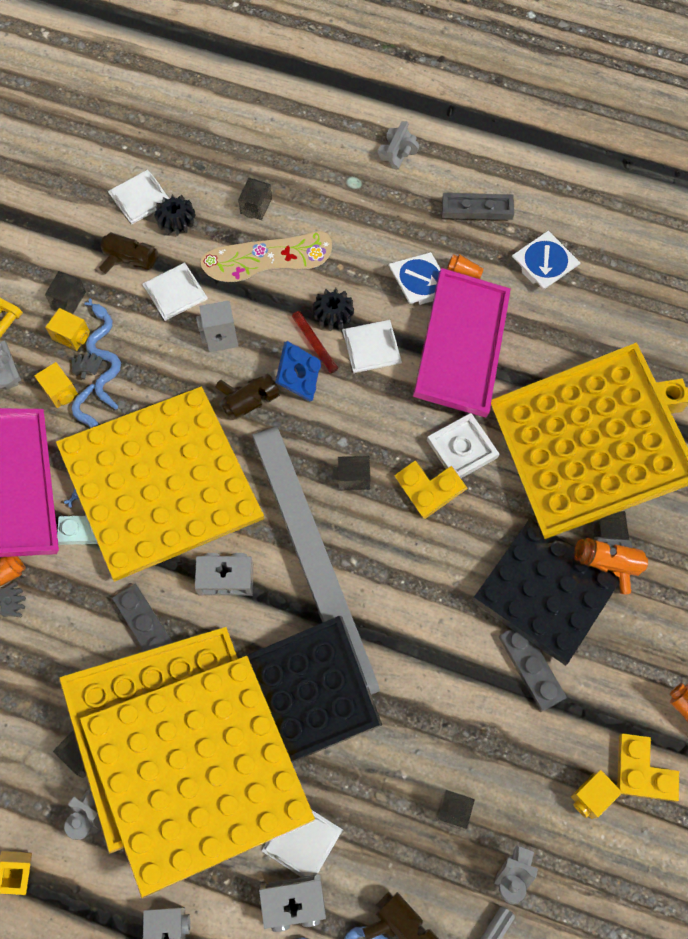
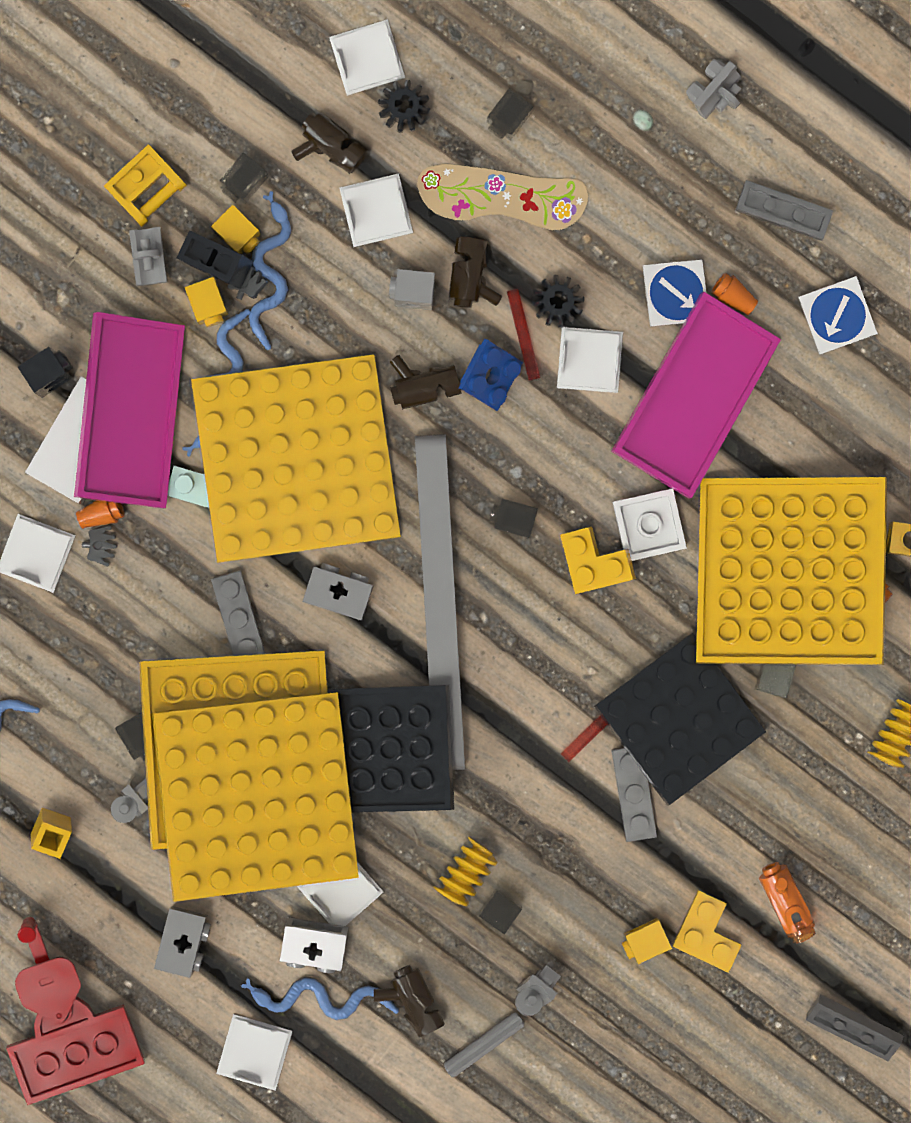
camera: 15 degrees right, 20 degrees up
orange piece [574,537,648,595] -> none
none -> black brick [176,230,253,289]
none -> yellow piece [433,836,498,906]
none -> dark brown piece [449,237,502,308]
none -> clear red bar [561,715,607,762]

